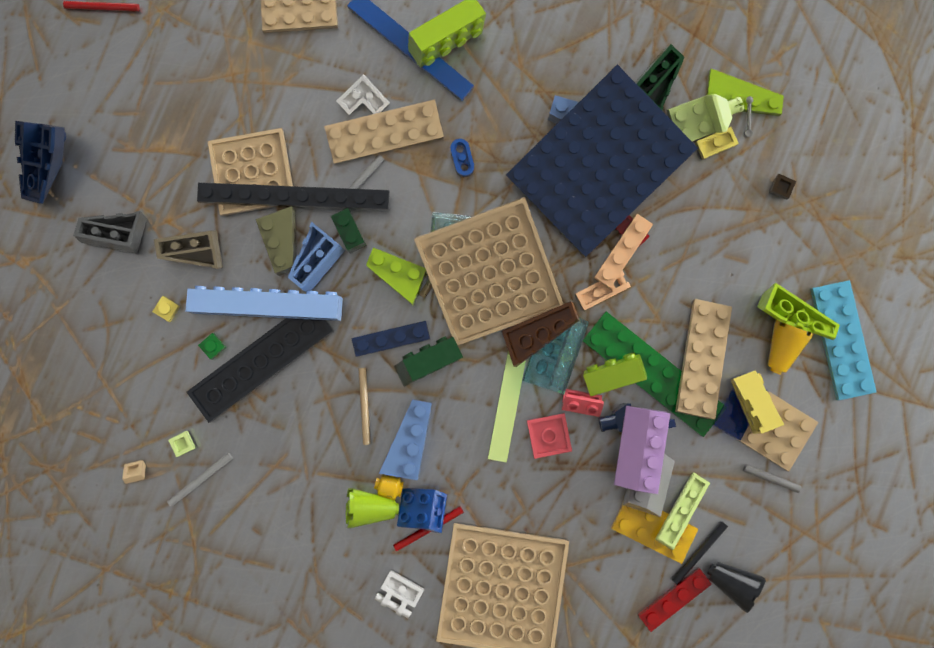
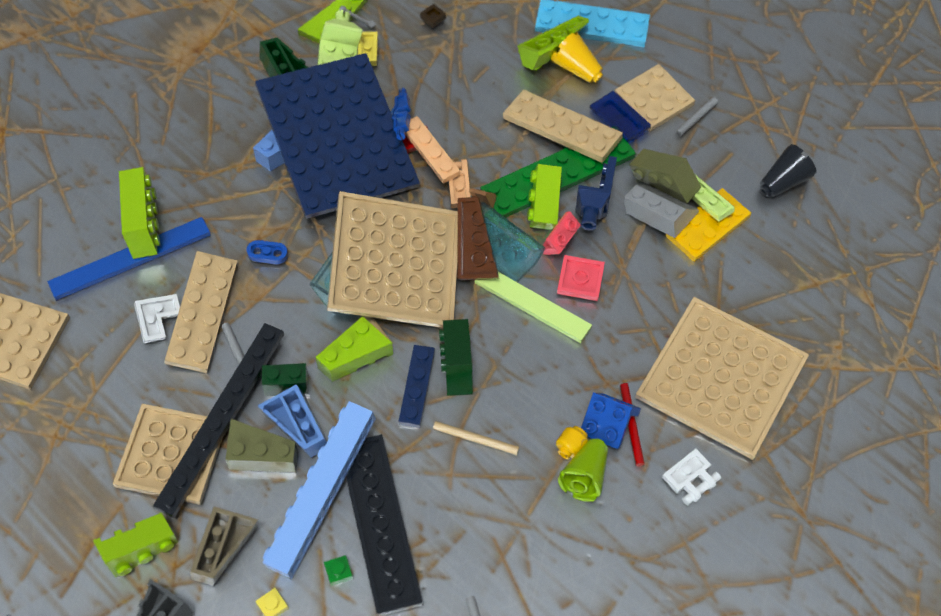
camera: 70 degrees left, 25 degrees down
medium blue wedge [379,399,432,480] -> none
lavender slope [614,406,671,494] -> none
red plate [638,567,712,632] -> none
black bar [672,522,728,585] -> none
light yellow wedge [730,370,784,434] -> none
none -> lime wedge [93,512,178,578]
none -> blue piece [391,88,411,140]
none -> medium nougat slope [469,188,497,209]
none -> olive wedge [629,148,701,204]

